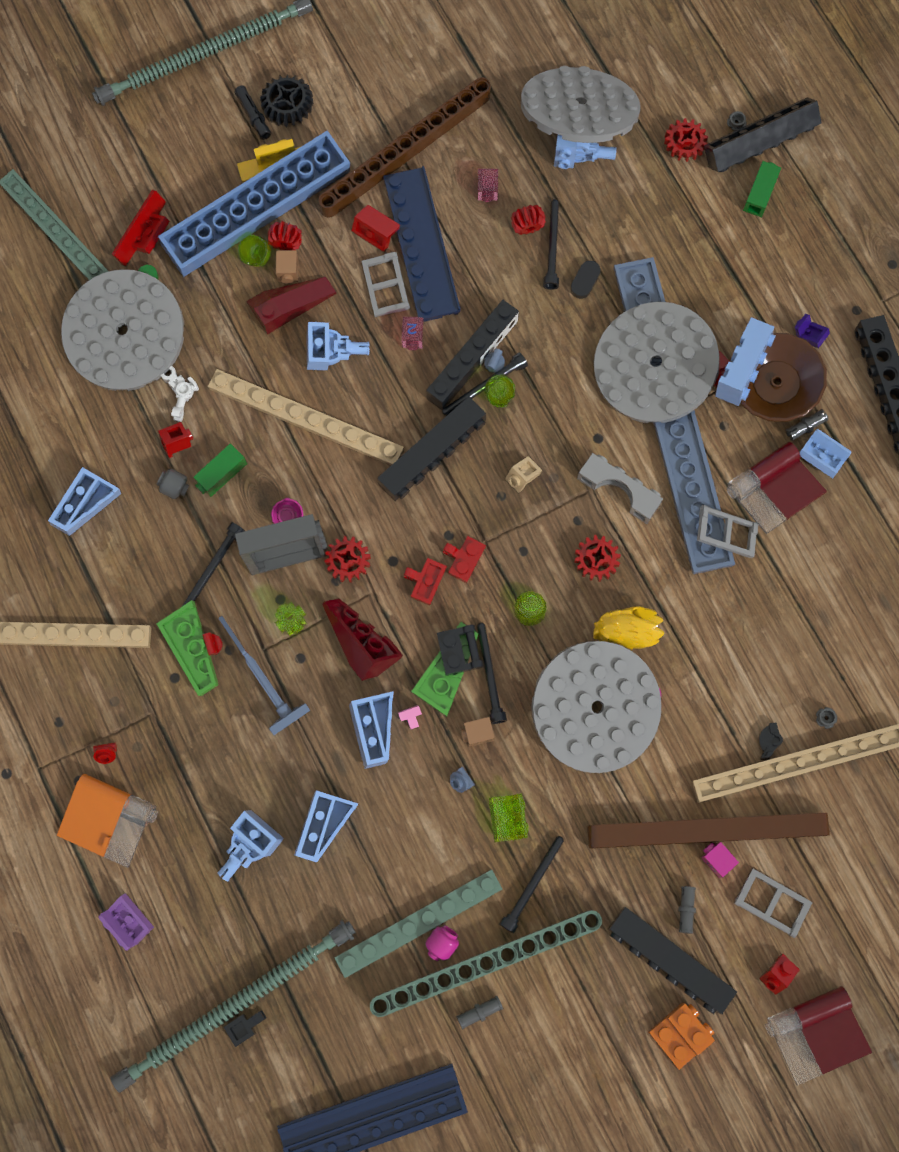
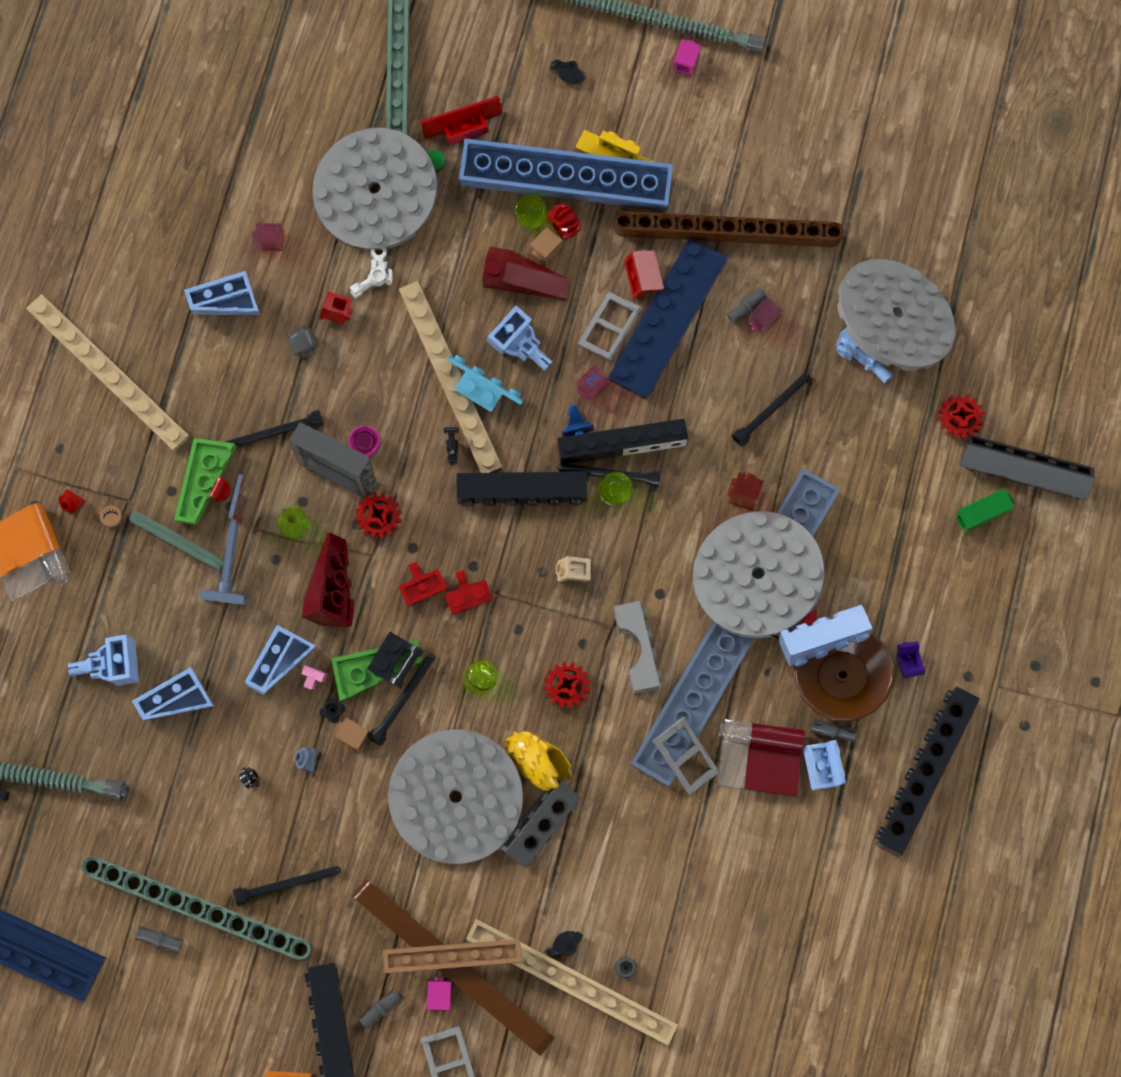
camera: 40 degrees right, 0 degrees up
green brick [193,443,247,497] -> none
black pin [234,85,272,140] -> none
black gear [260,74,314,128] -> none
sand green plate [335,870,502,978] -> none
dark pink head [426,925,459,961] -> none
sand blue plate [484,348,505,373] -> none
clear neon green bracket [489,793,529,843] -> none
red gear [511,205,546,235] -> none
black tile [571,261,601,299] -> none
dark grey plate [727,111,747,131] -> none
none -> medium nougat tile [100,505,123,528]
none -> sand green axle [129,511,224,571]
none -> black plate [239,767,260,789]
none -> clear pink brick [252,223,284,251]
none -> black plate [320,698,346,724]
none -> medium nougat plate [383,939,522,974]
none -> black piece [443,427,459,464]
none -> medium azure bracket [448,355,524,412]
none -> dark grey brick [500,779,581,868]
none -> black piece [549,59,585,84]
none -> blue piece [562,404,594,437]
none -> dark pink brick [673,40,701,76]
none -> dark grey pin [726,288,767,325]
none -> clear red brick [727,472,764,511]

